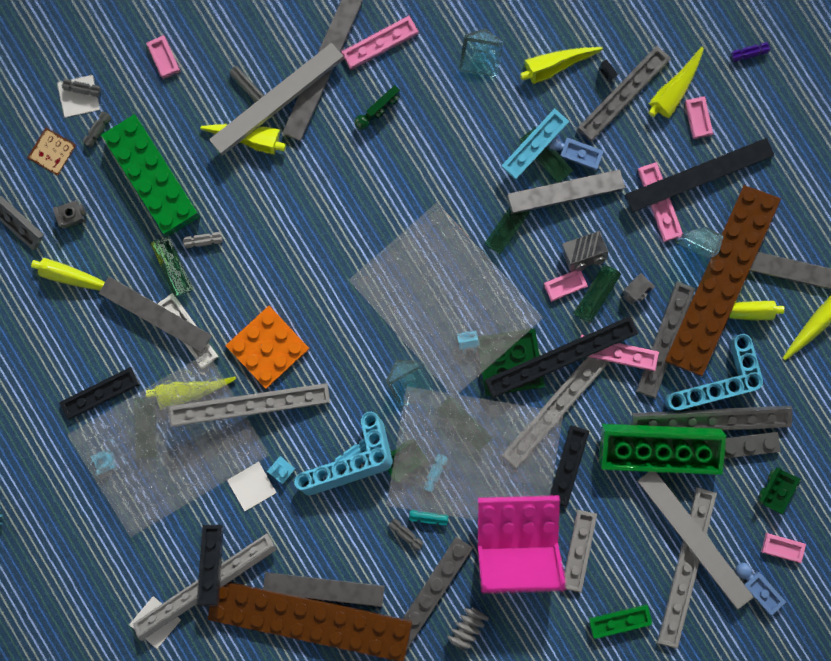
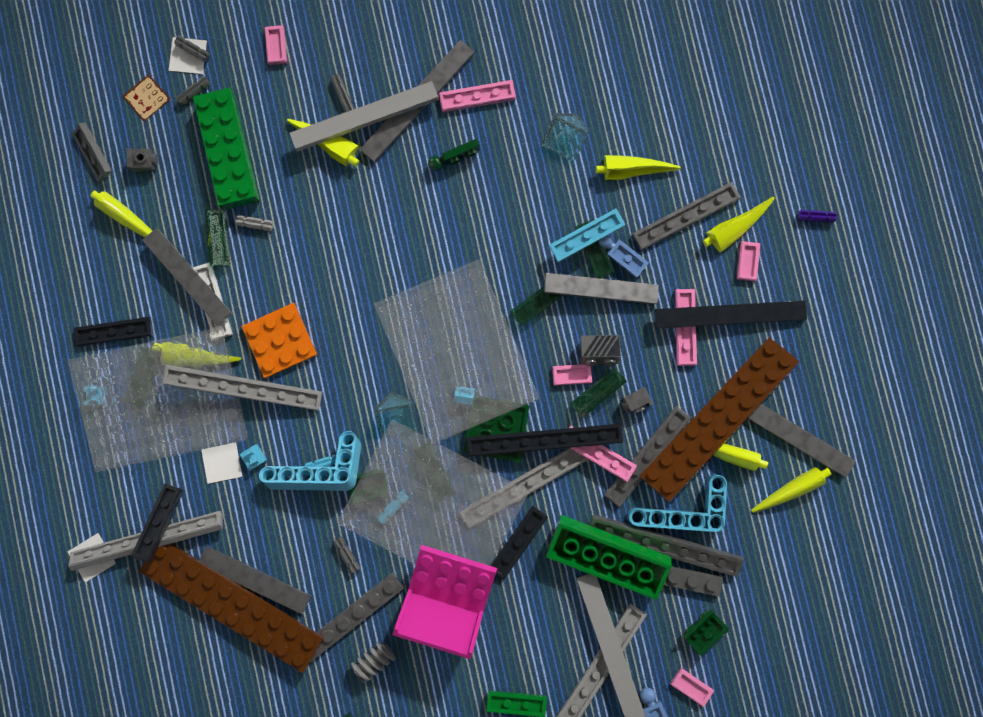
camera: 25 degrees right, 0 degrees up
teal axle [409,509,448,526] -> none
light grey tile [564,509,597,593] -> none
black tile [599,59,618,83] -> none
clear light blue slope [674,227,724,259] -> none

